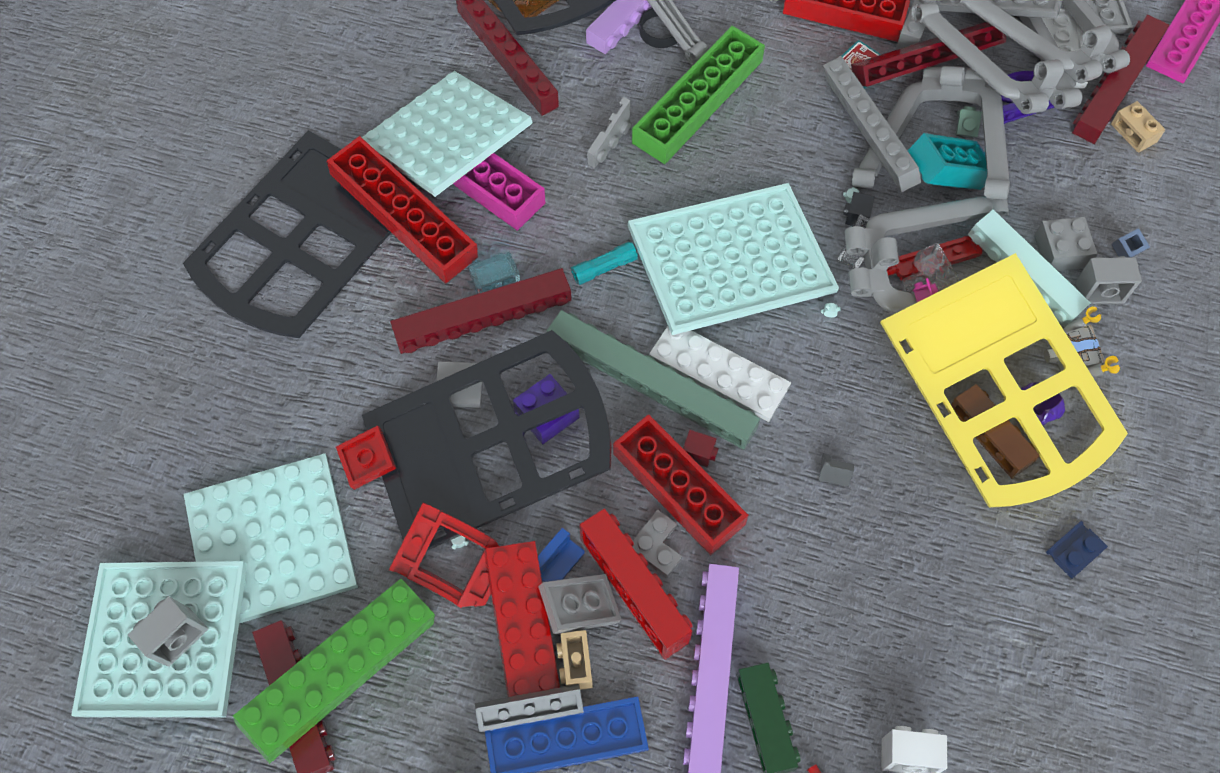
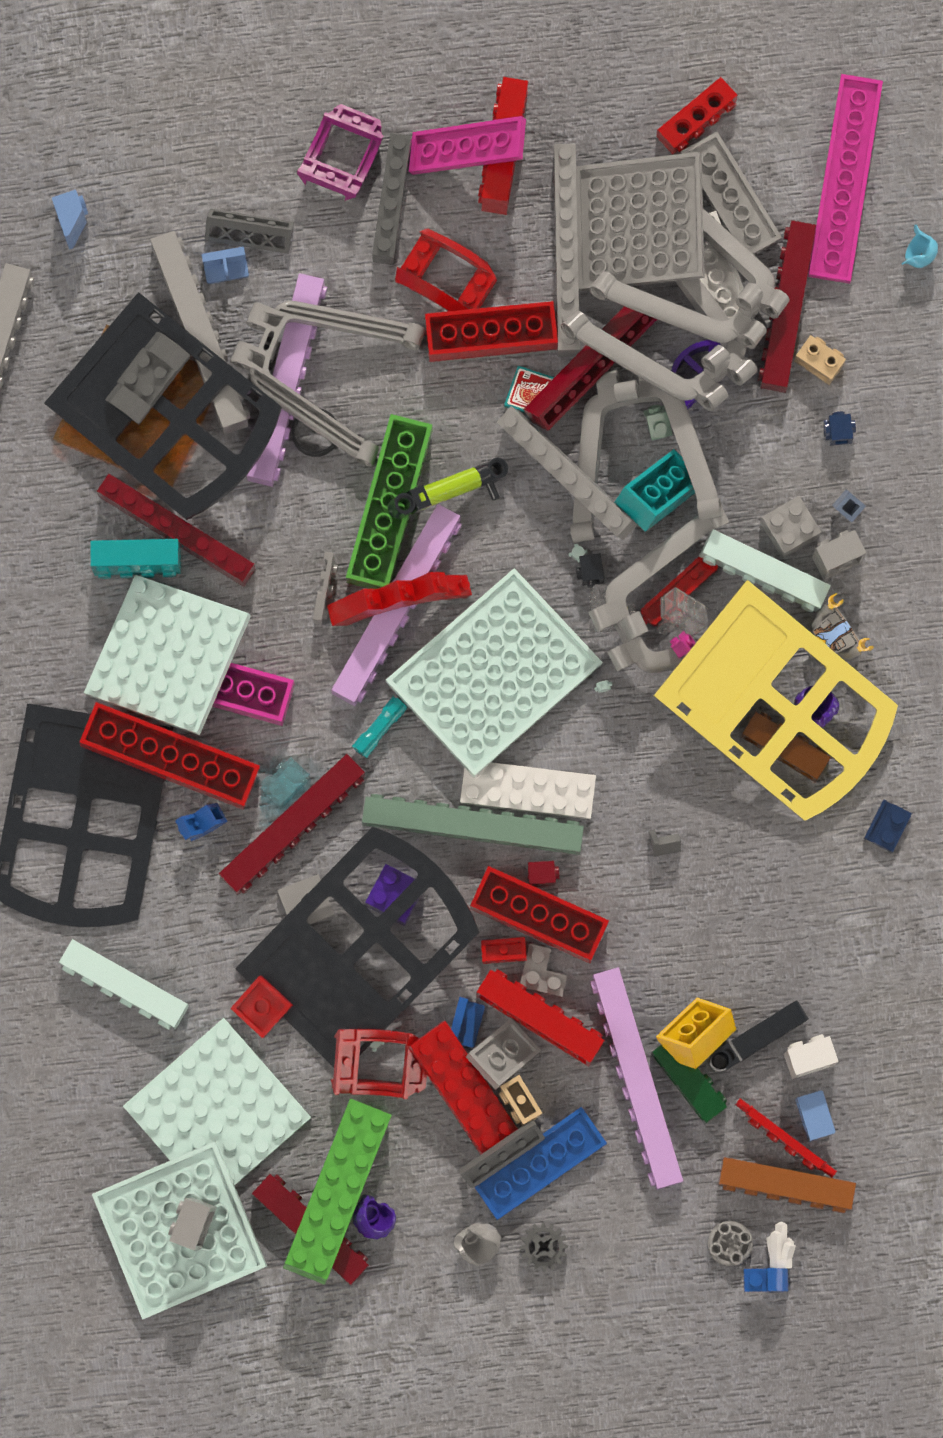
camera: 25 degrees left, 15 degrees up
none -> light aqua brick [59,939,189,1030]
none -> teal brick [90,539,181,579]
none -> blue brick [175,803,228,841]
none -> red arch [327,572,472,626]
none -> lavender brick [332,504,462,706]
none -> dark purple hair [352,1194,396,1239]
none -> piece [388,457,508,519]
none -> red plate [481,937,527,964]
none -> yellow slope [656,998,736,1069]
none -> black piece [709,1000,809,1072]
none -> dark blue brick [823,411,856,446]

